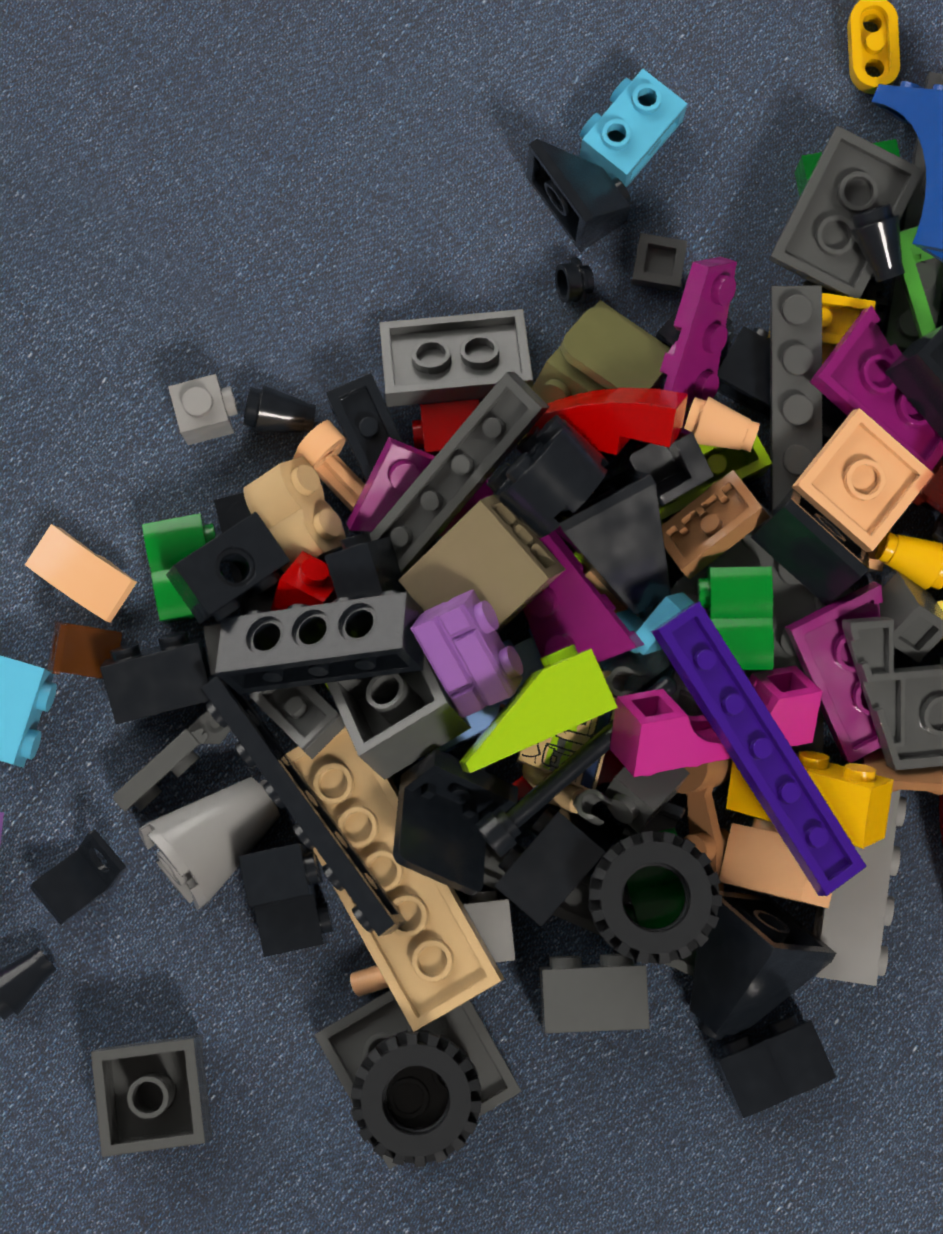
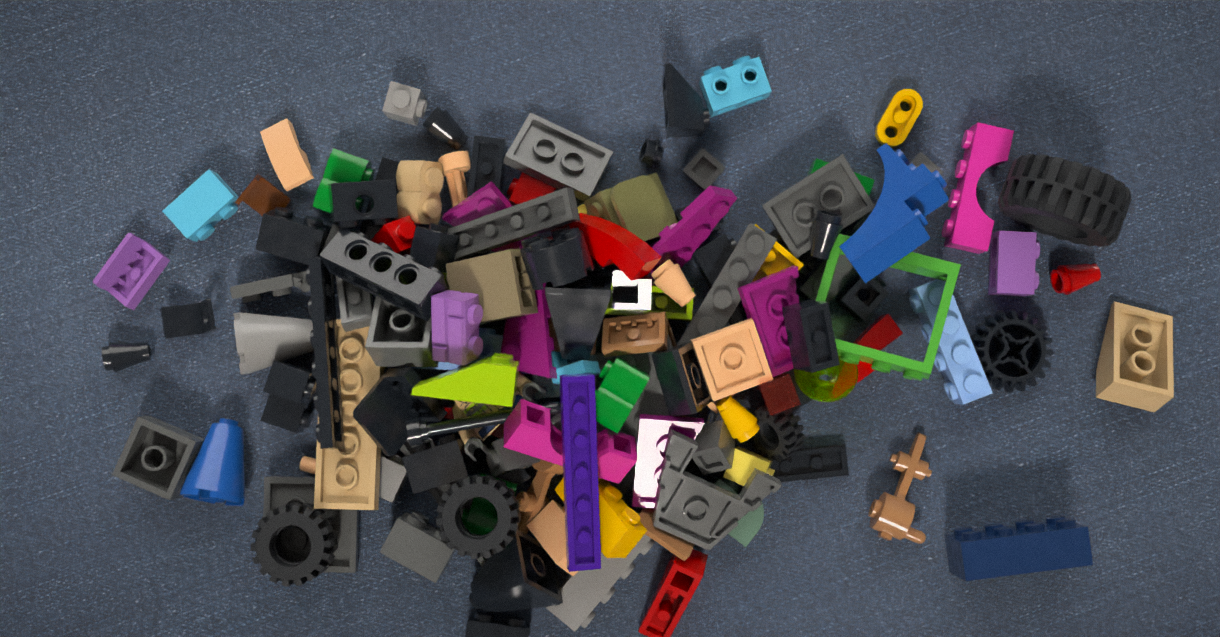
camera: 25 degrees right, 5 degrees up
none -> blue cone [180,418,245,506]

